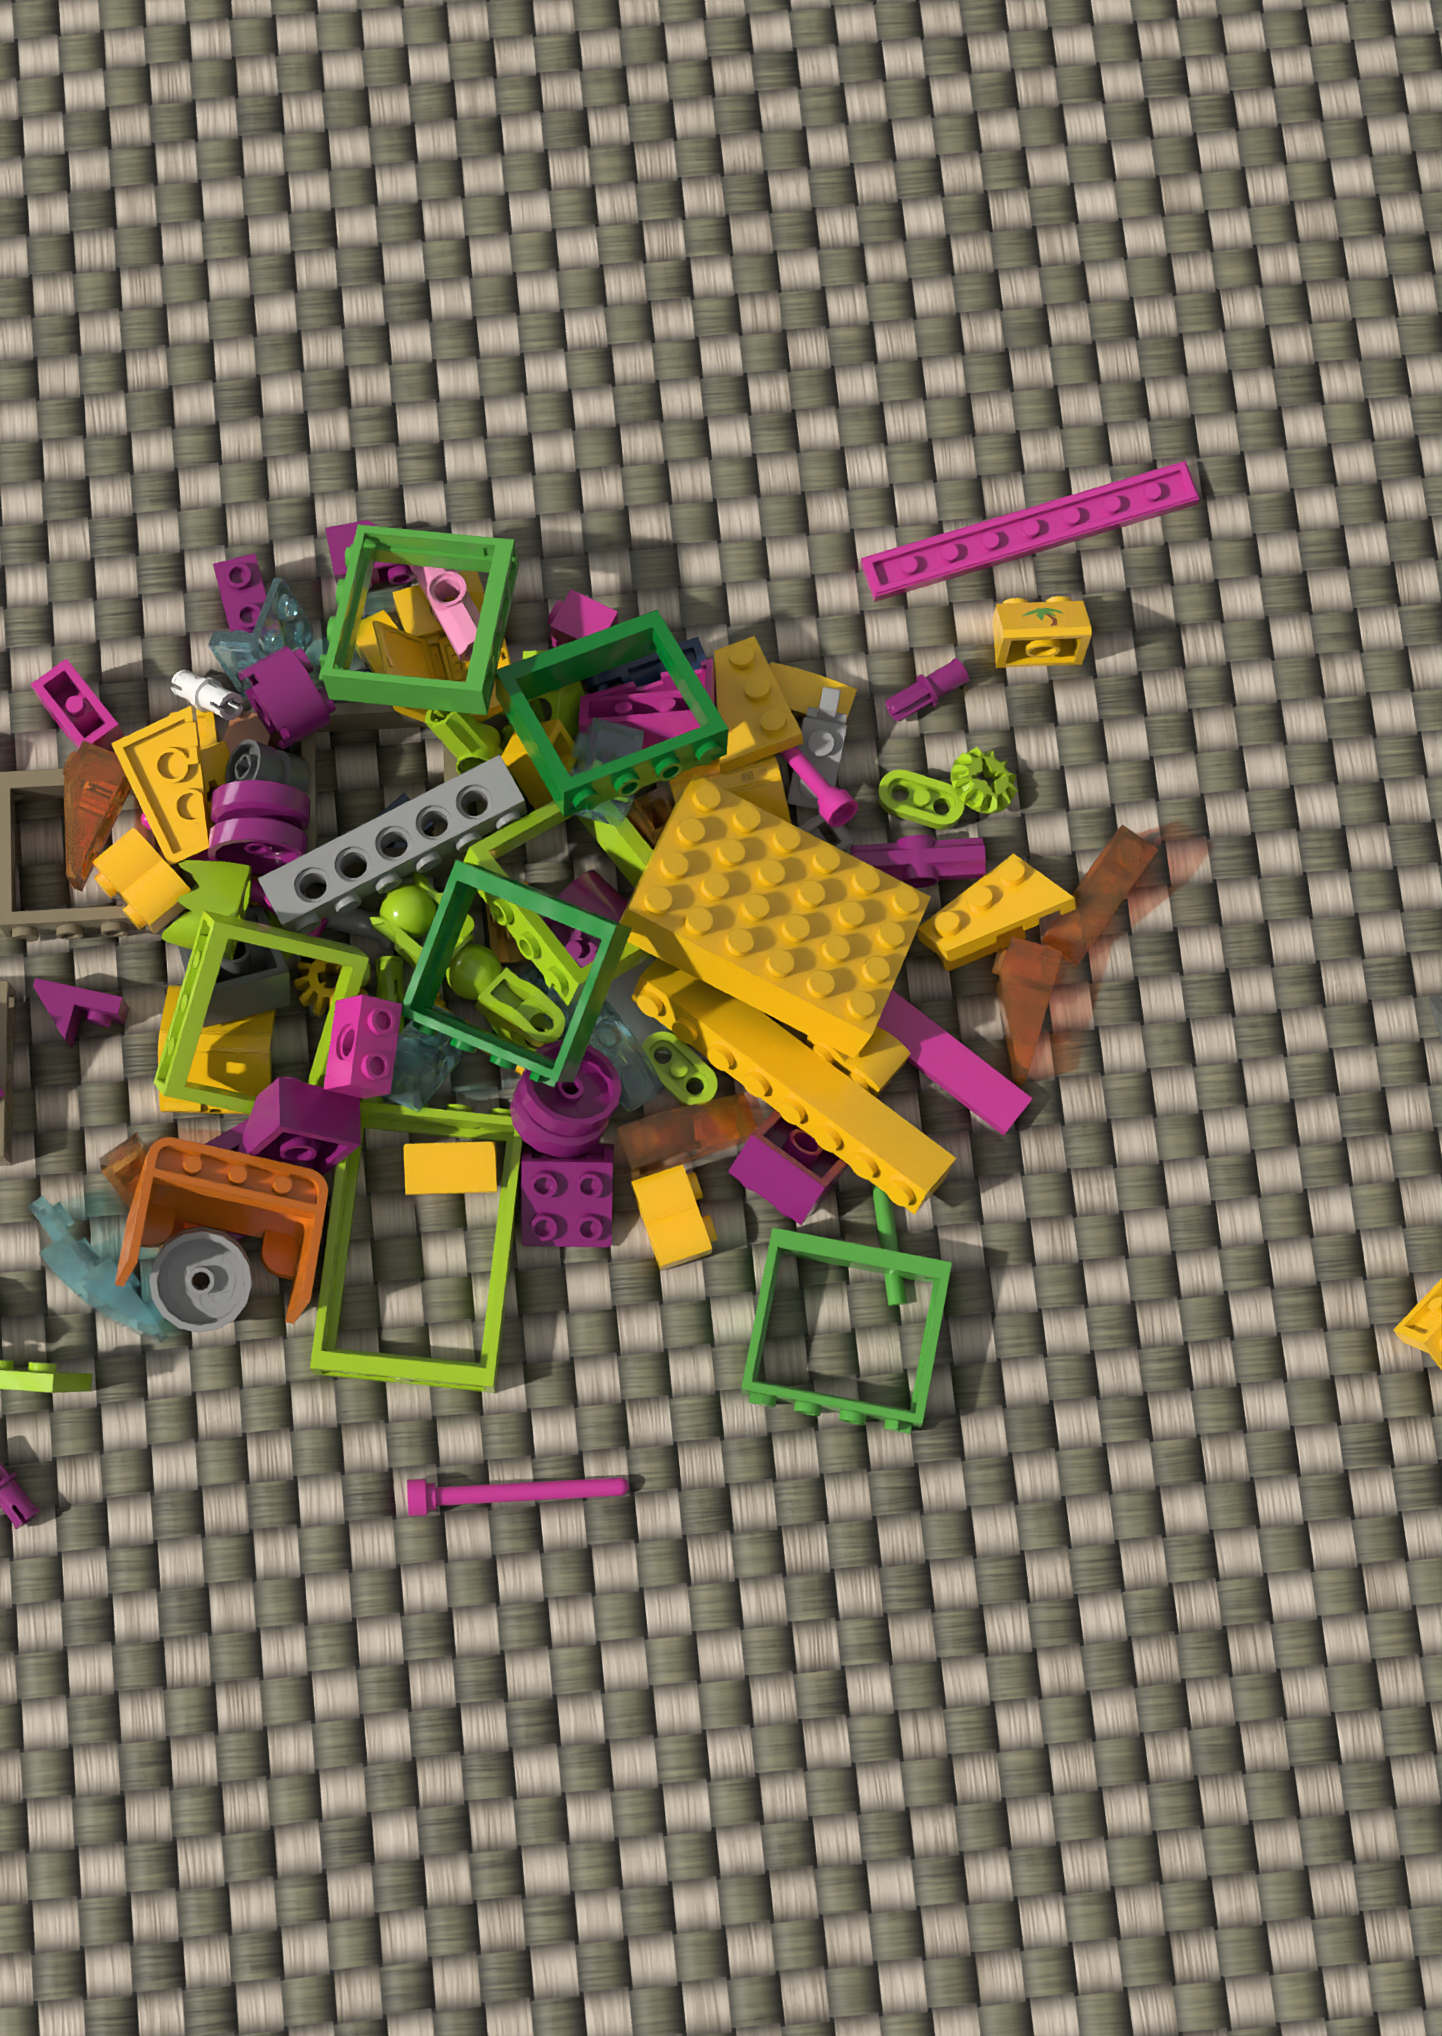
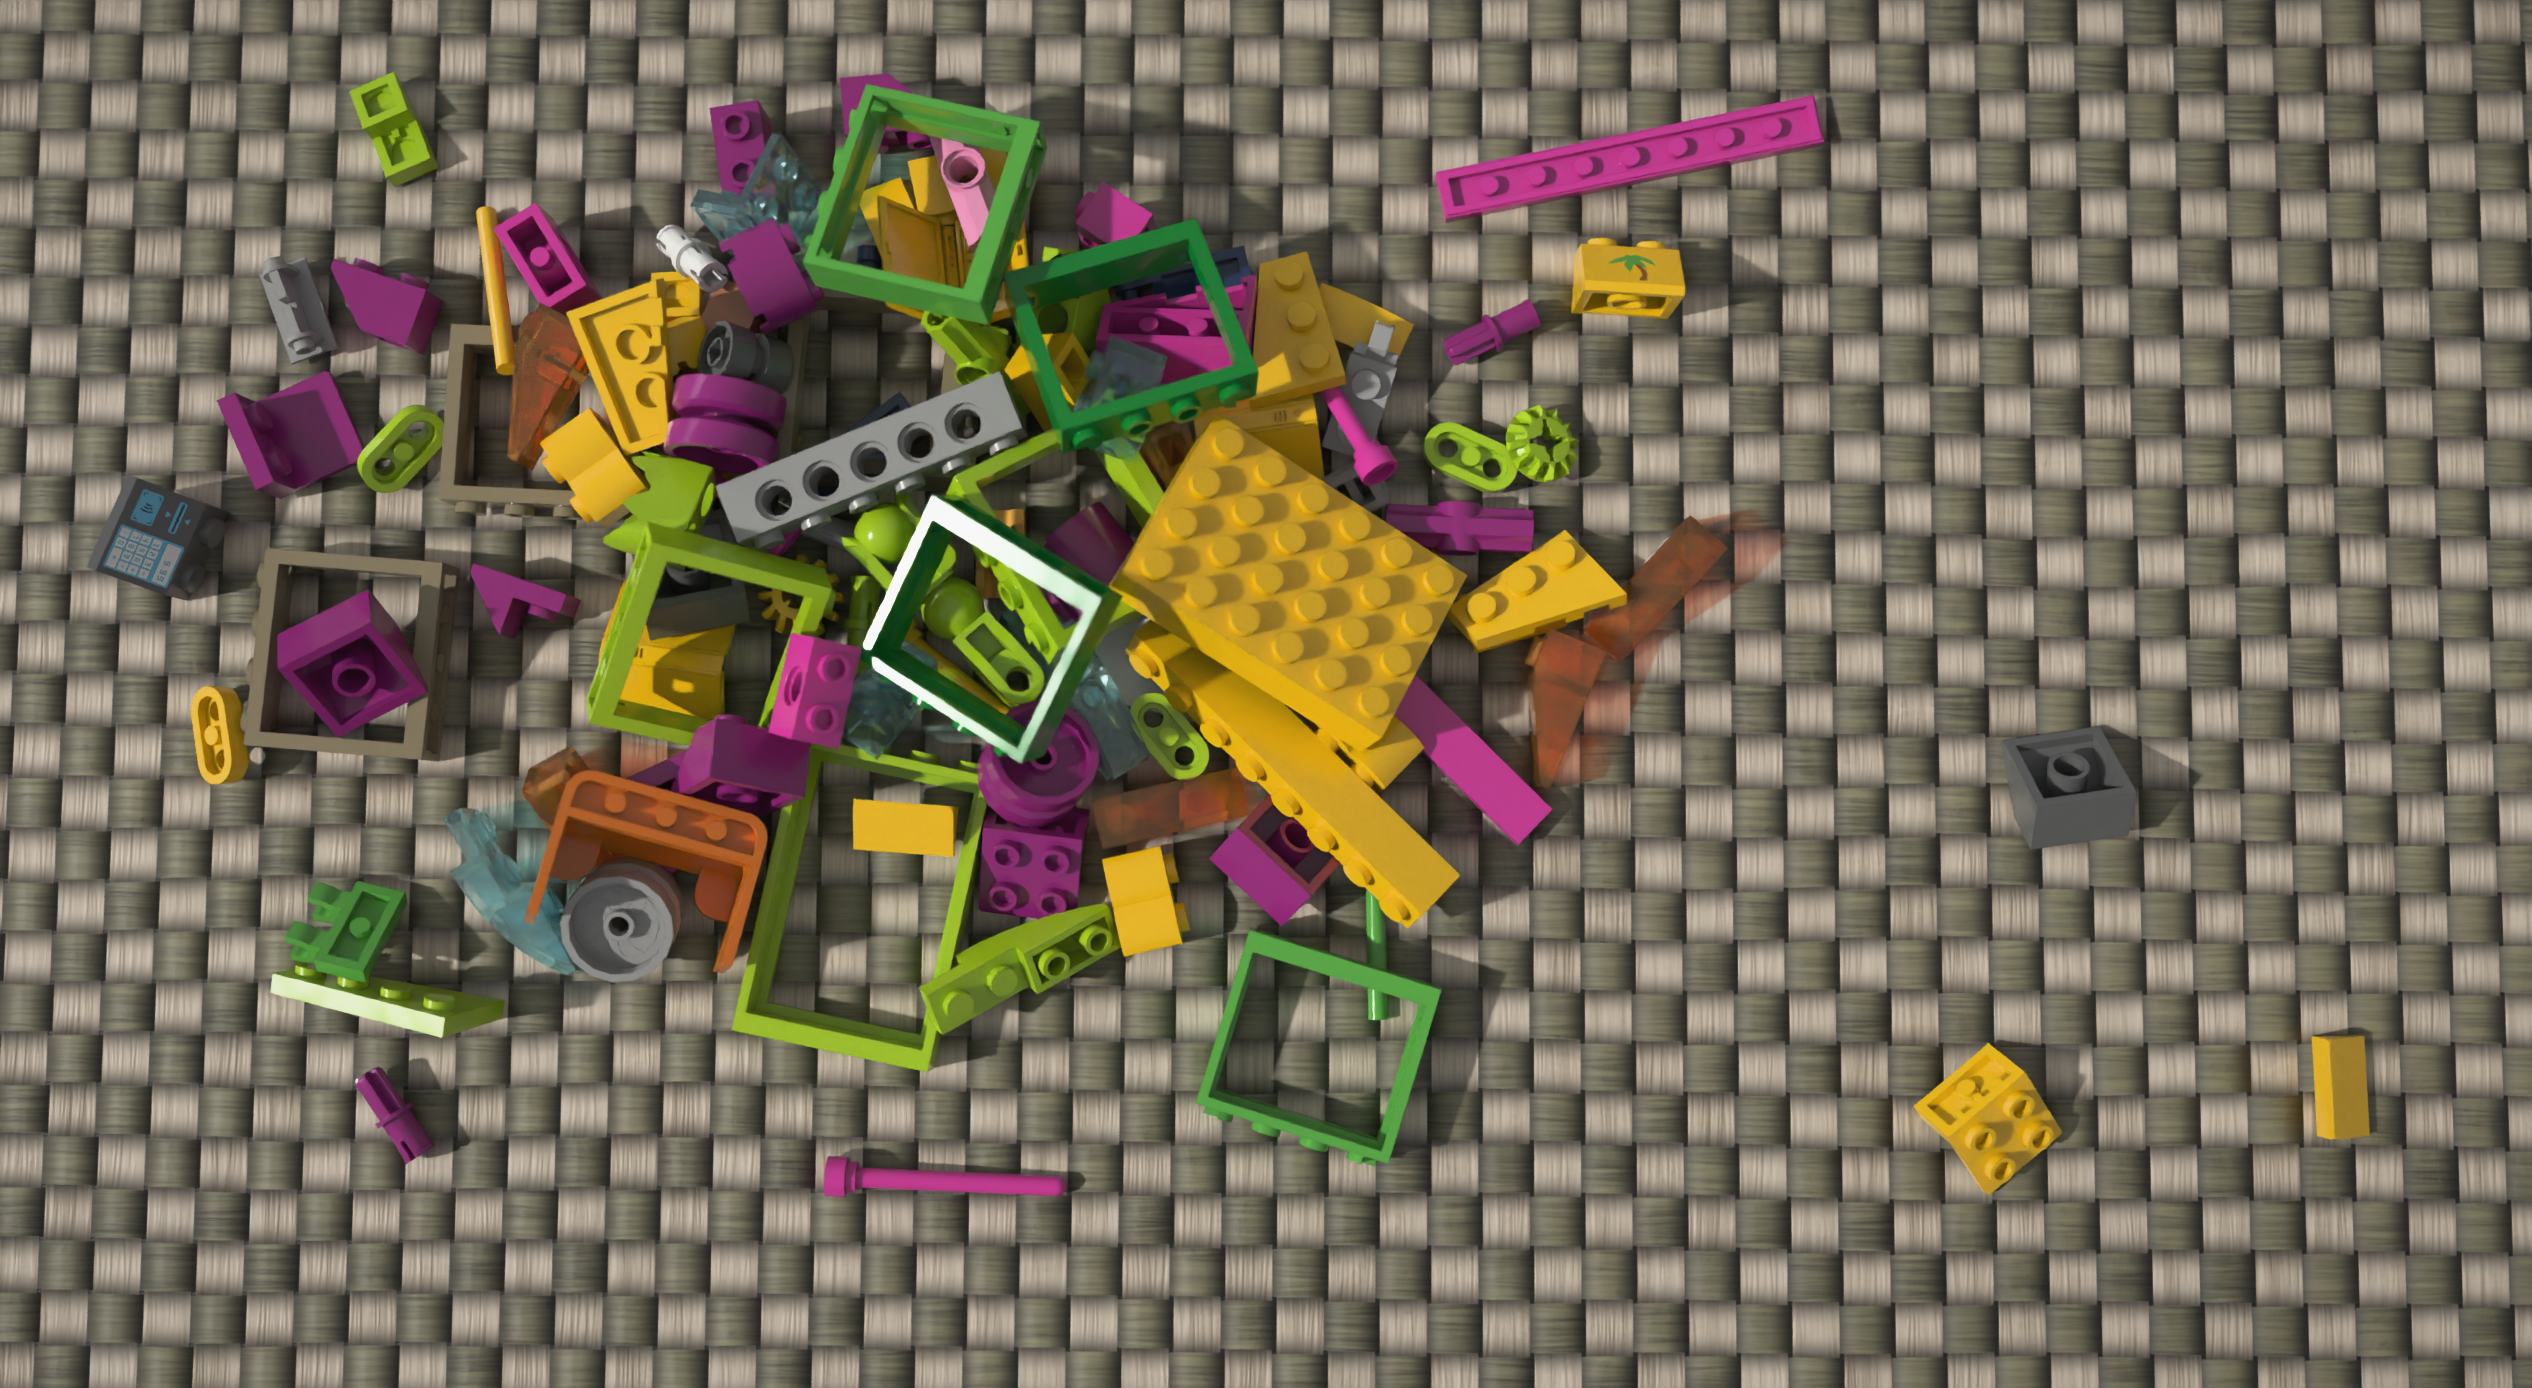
camera: 10 degrees right, 10 degrees up
none -> yellow bar [476,206,517,375]
none -> lime slope [919,903,1121,1035]

